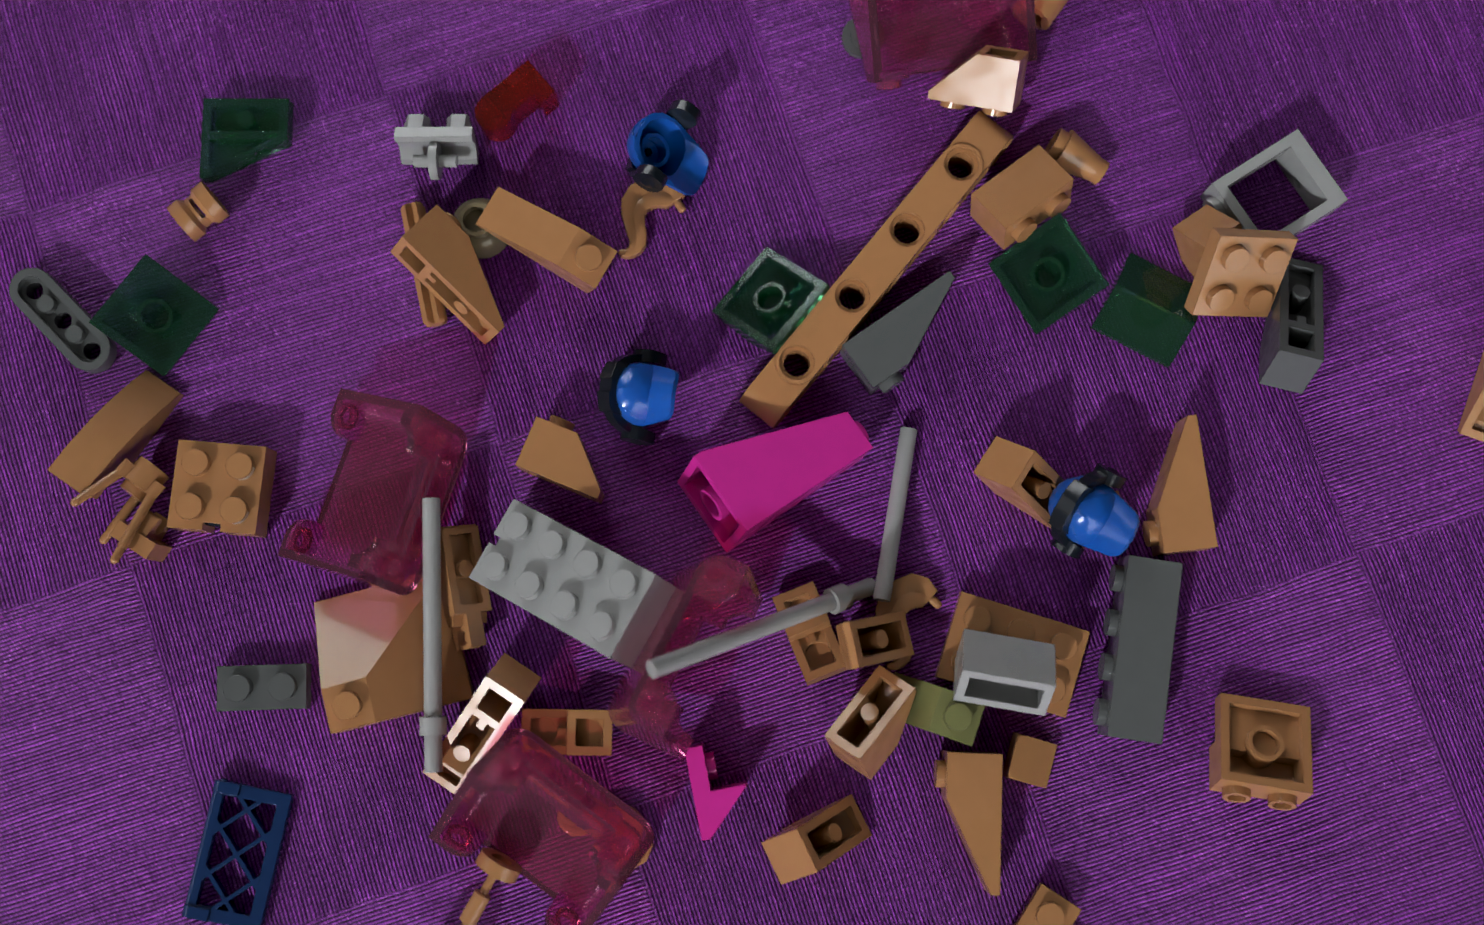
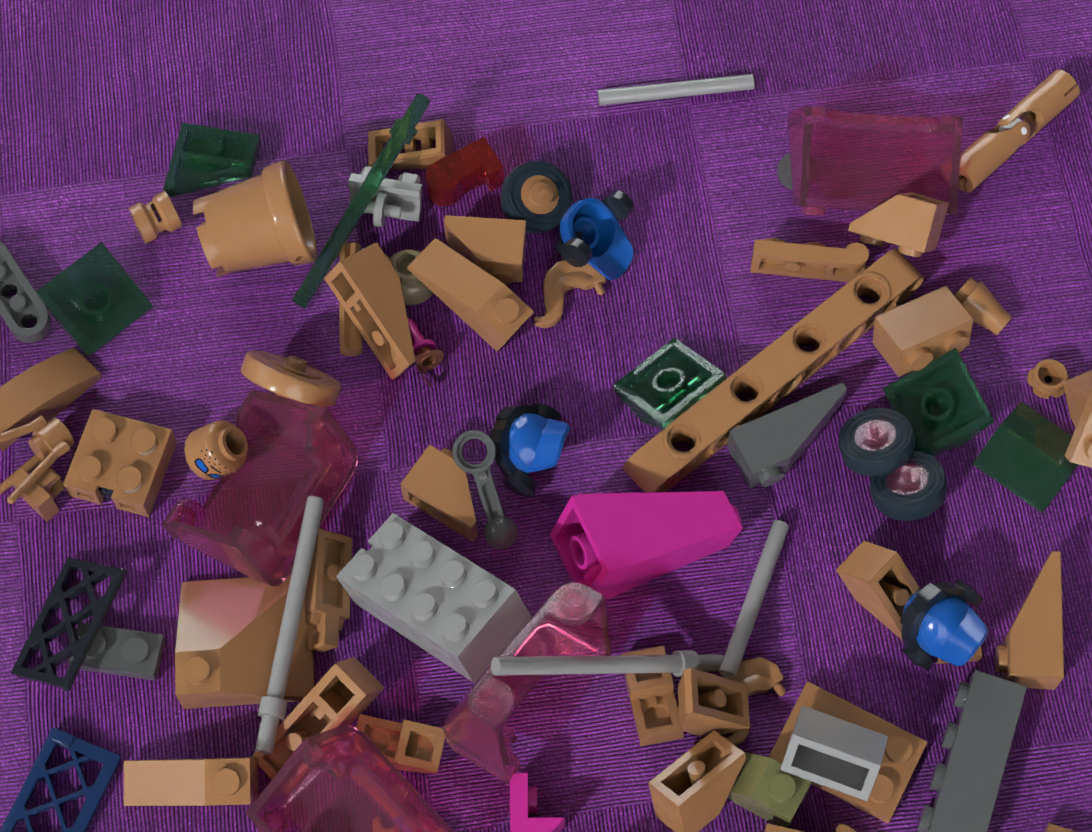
camera: 10 degrees right, 15 degrees down
none -> black window [11,557,127,691]
none -> medium nougat slope [124,757,259,806]
none -> medium nougat head [184,420,248,480]
none -> medium nougat piece [193,159,317,277]
none -> medium nougat wheel [240,350,342,407]
none -> clear green bar [291,93,431,309]
none -> medium nougat slope [368,119,453,170]
none -> piece [408,319,444,388]
none -> medium nougat slope [444,215,526,285]
none -> dark grey piece [452,430,518,550]
none -> black wheel [500,161,573,233]
none -> medium nougat plate [750,238,869,282]
none -> black wheel [838,408,915,476]
none -> black wheel [870,451,948,521]
none -> medium nougat plate [1027,359,1069,399]

